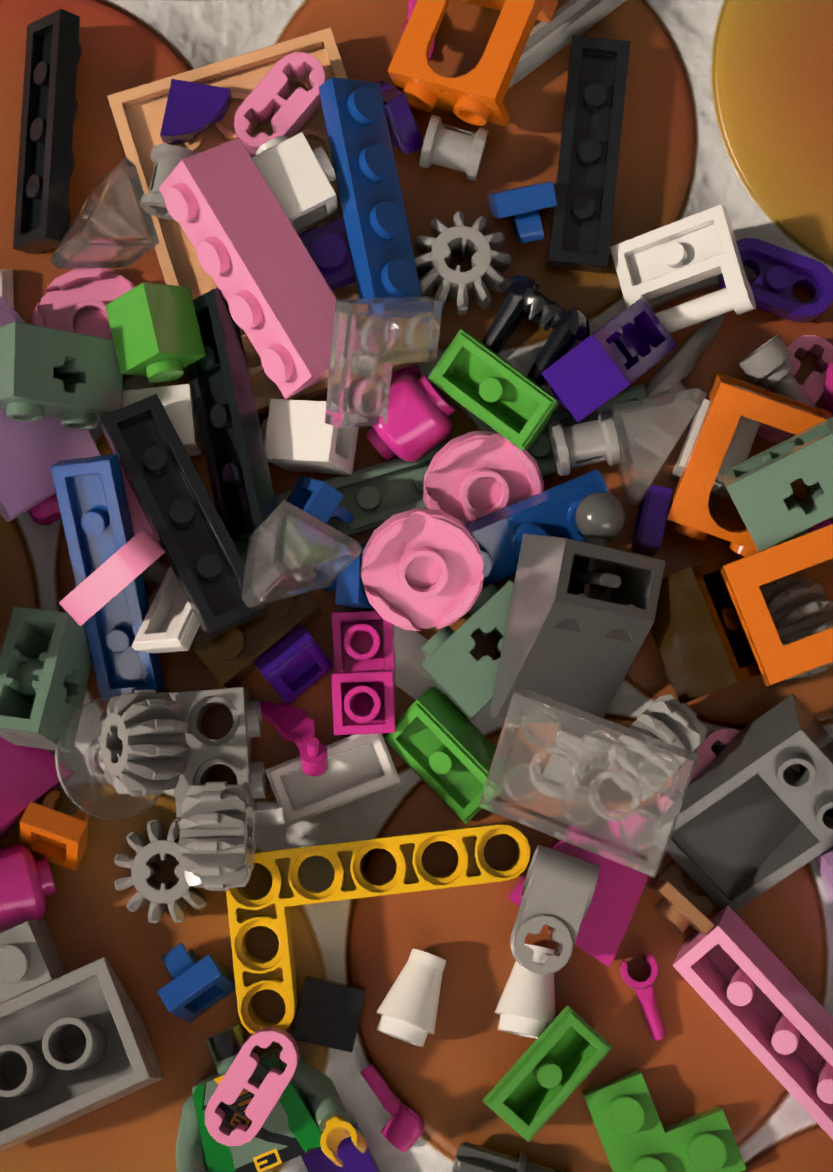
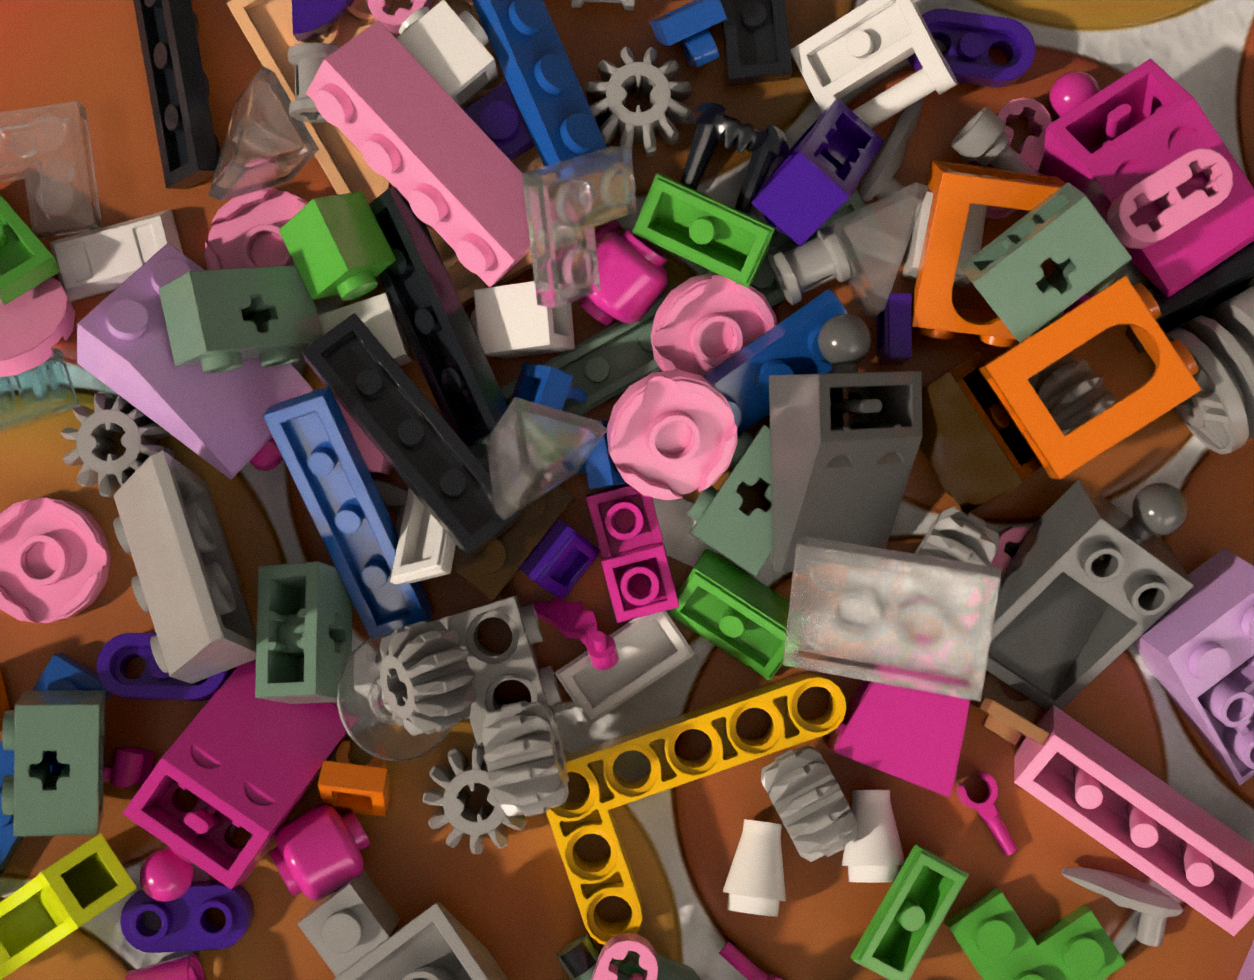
camera: 15 degrees left, 5 degrees up
bright pink beam [59,528,166,626] -> none
blue tile [157,942,236,1023] -> none
black tile [292,975,366,1053] -> none
light grey piece [510,845,600,975] -> none
none -> light grey gear [761,745,858,862]
none -> light grey bar [1061,867,1184,947]

